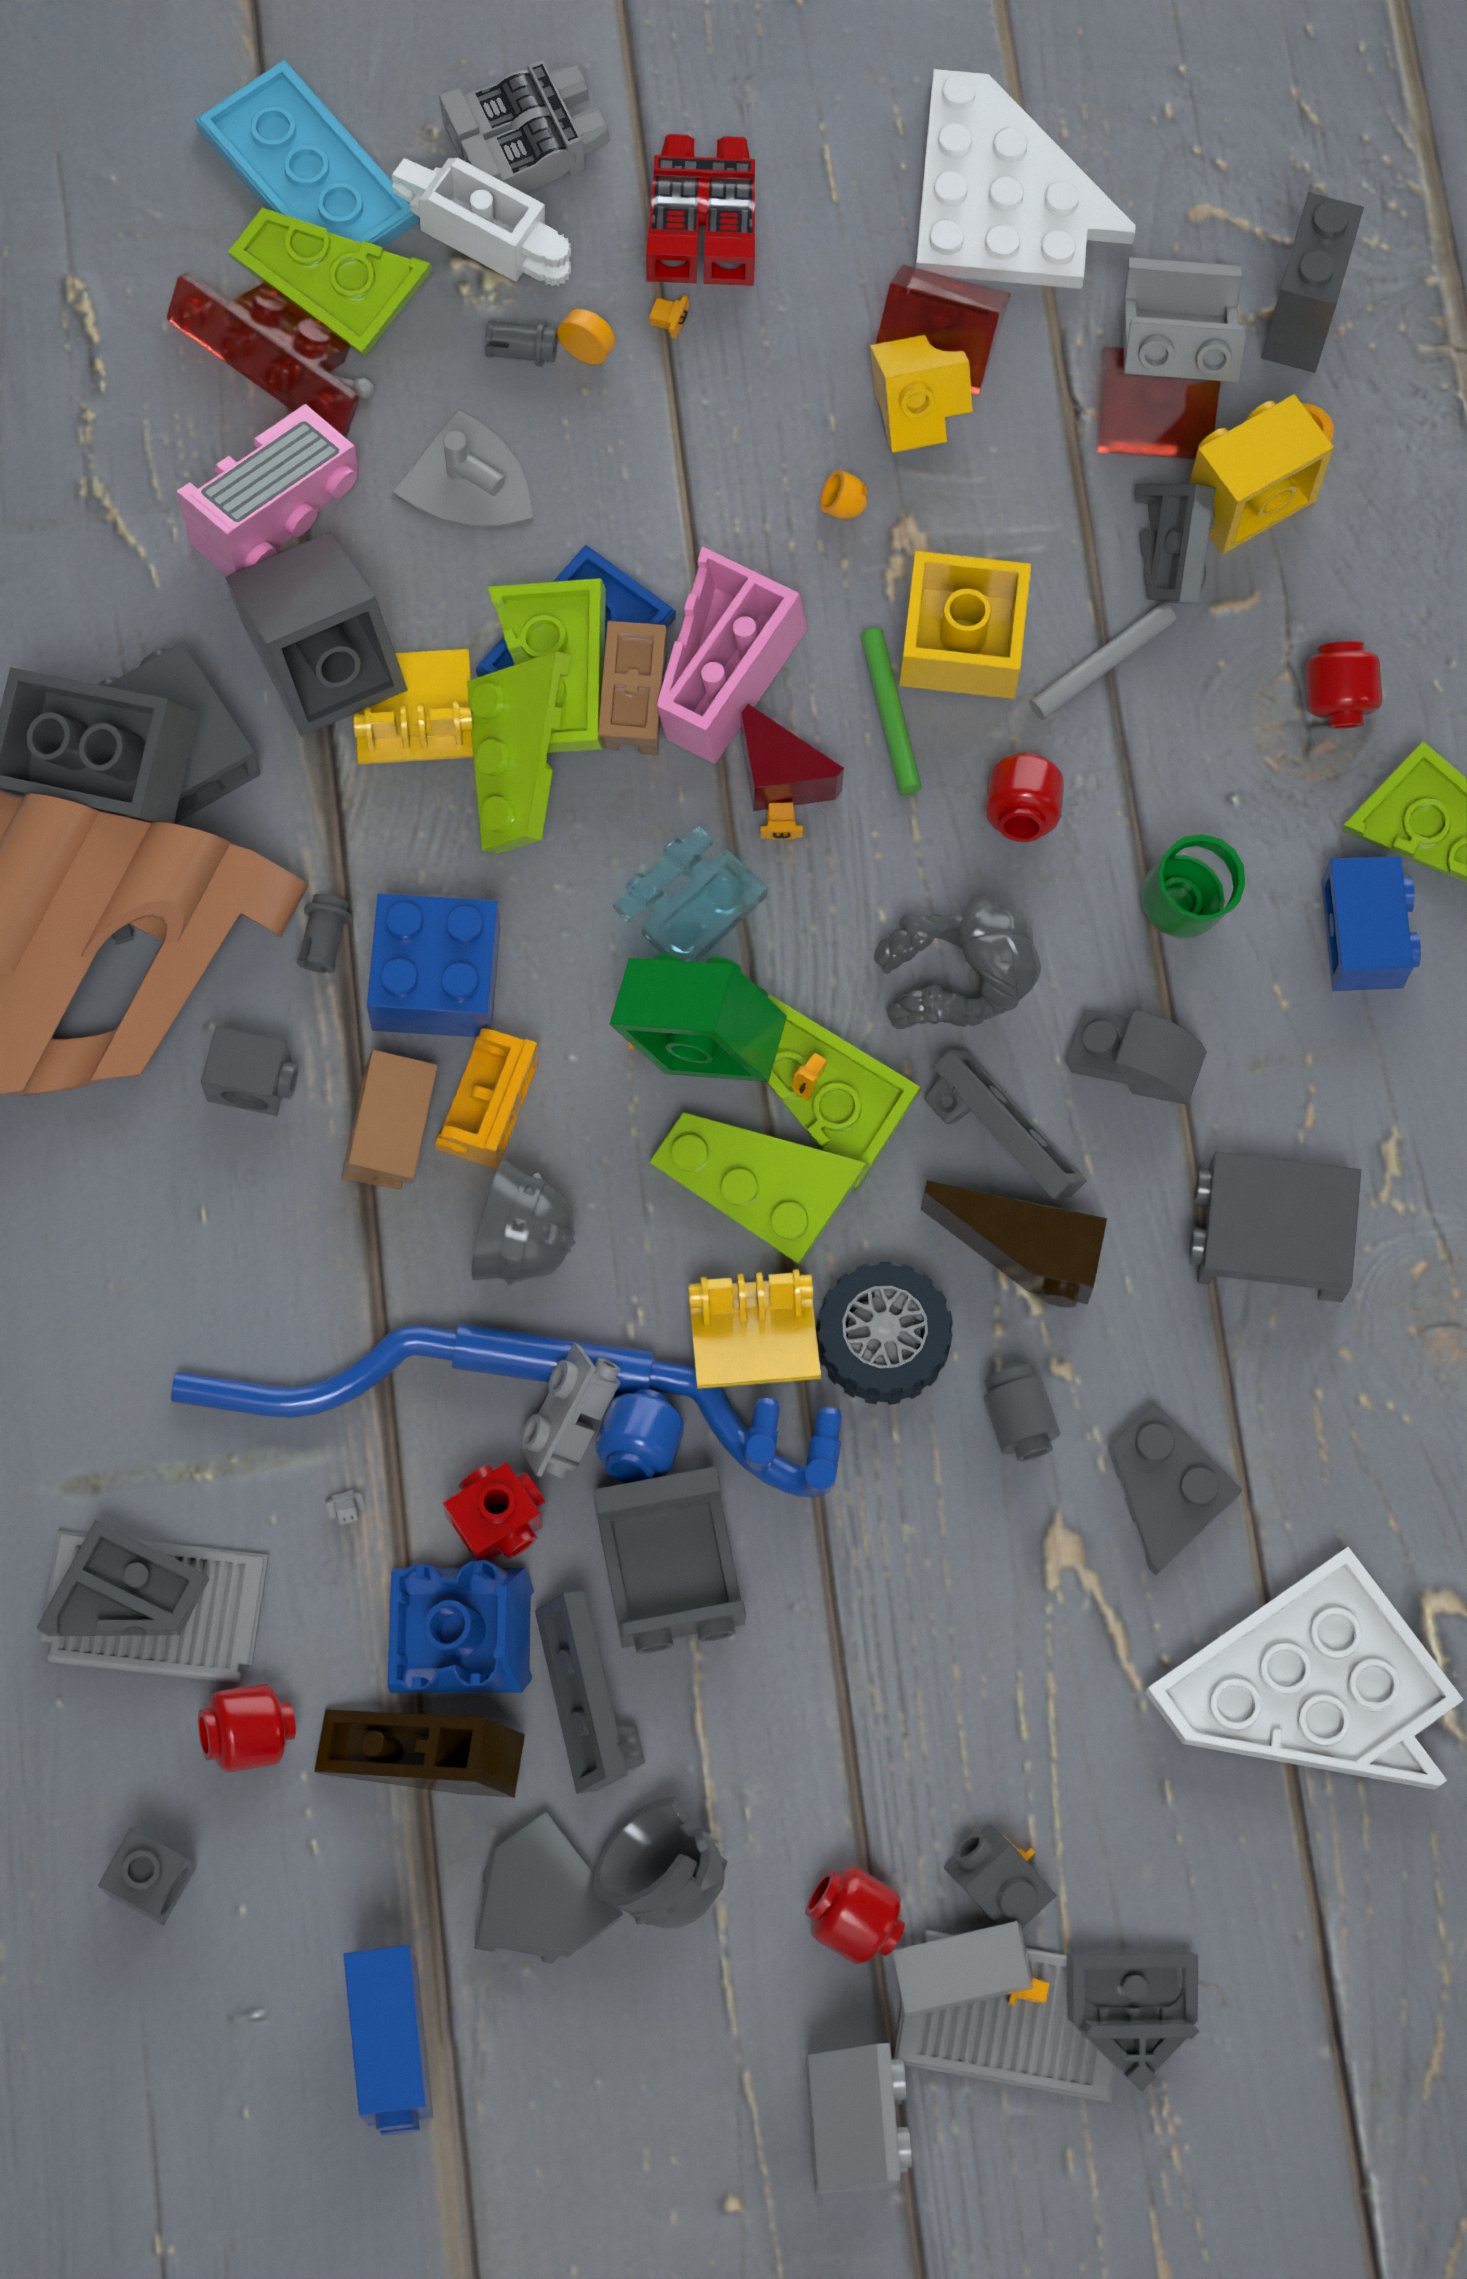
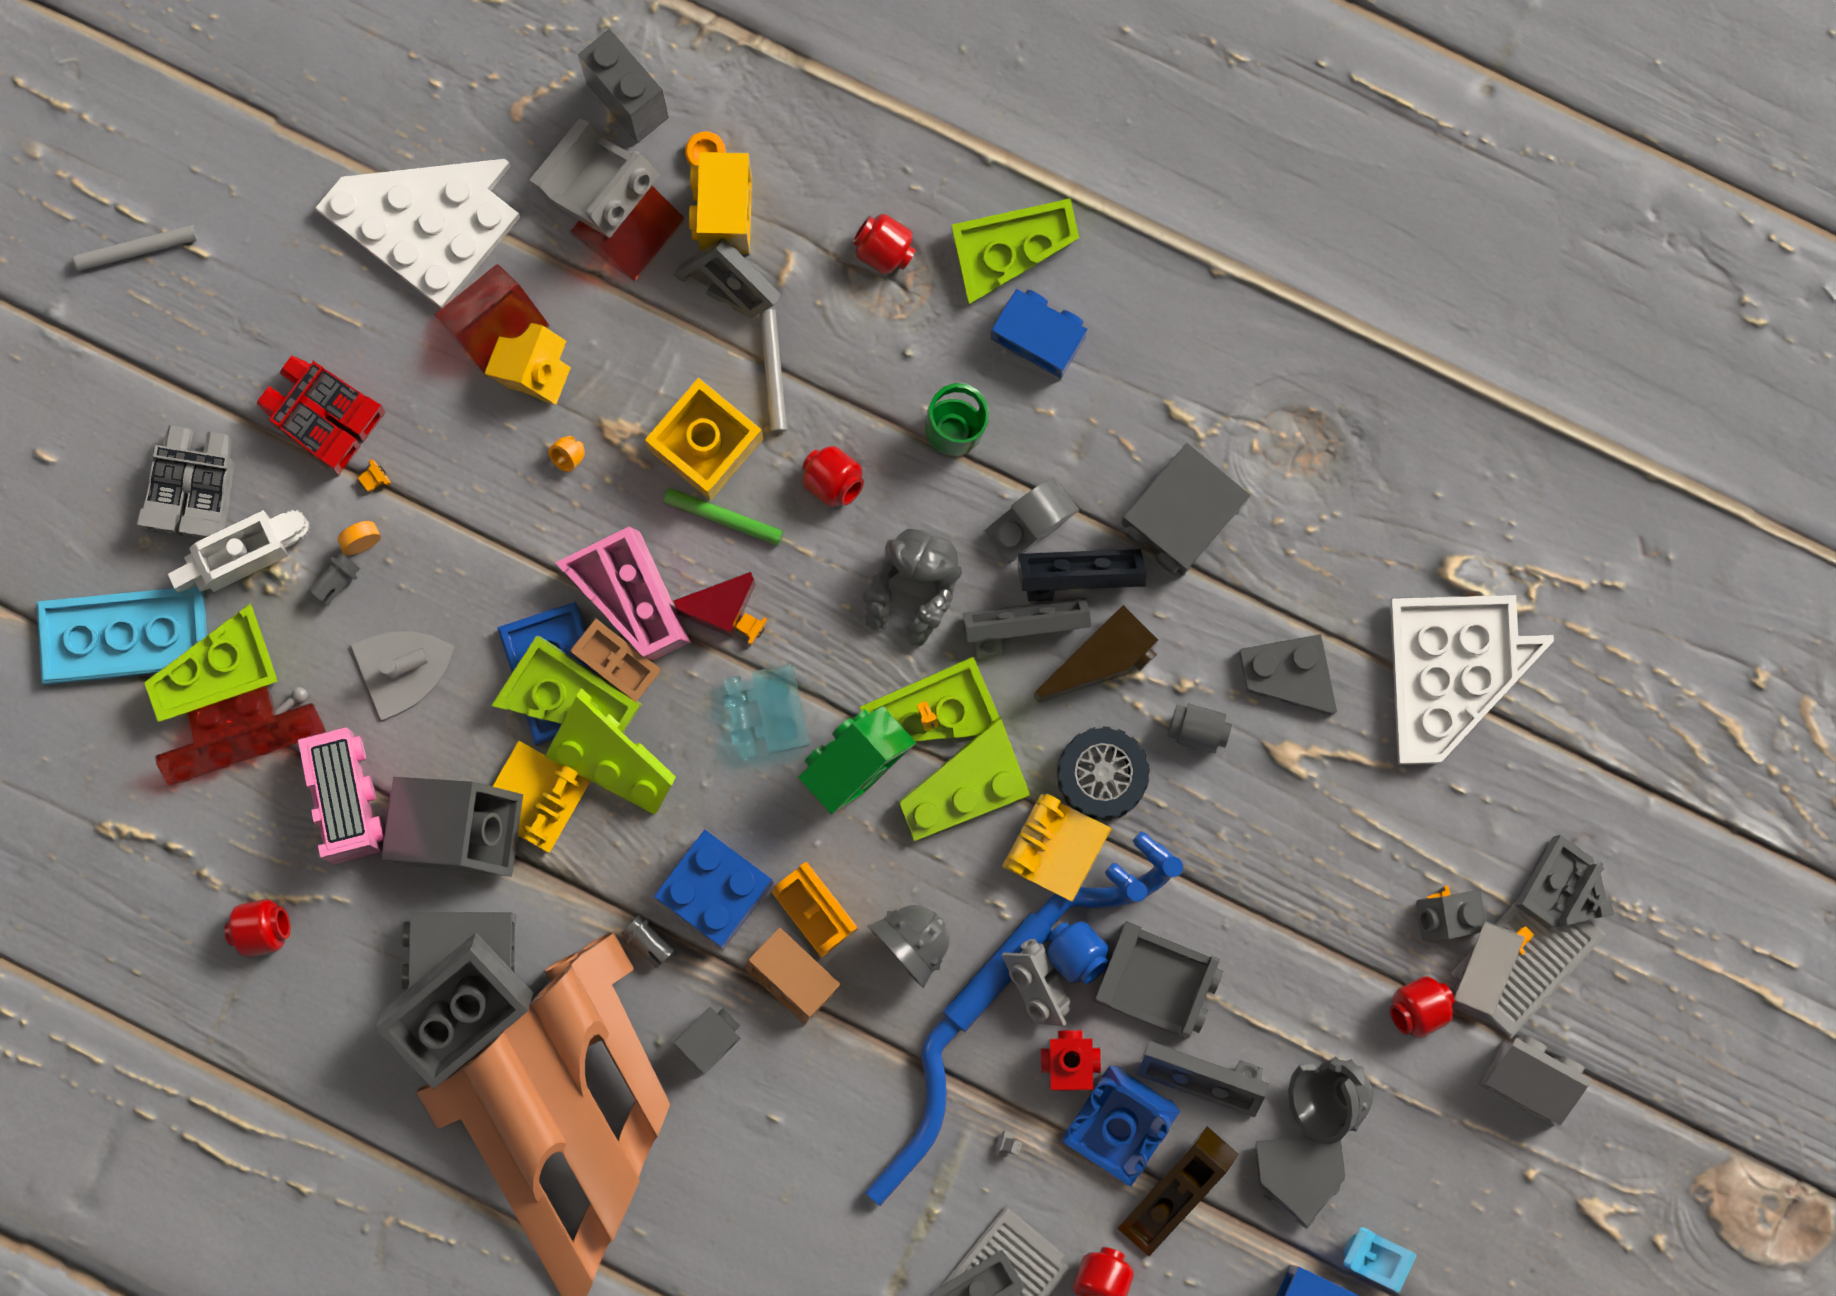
camera: 55 degrees left, 10 degrees up
none -> red head [224,899,291,958]
none -> black hinge [1018,549,1147,602]
none -> medium azure bracket [1343,1227,1417,1293]

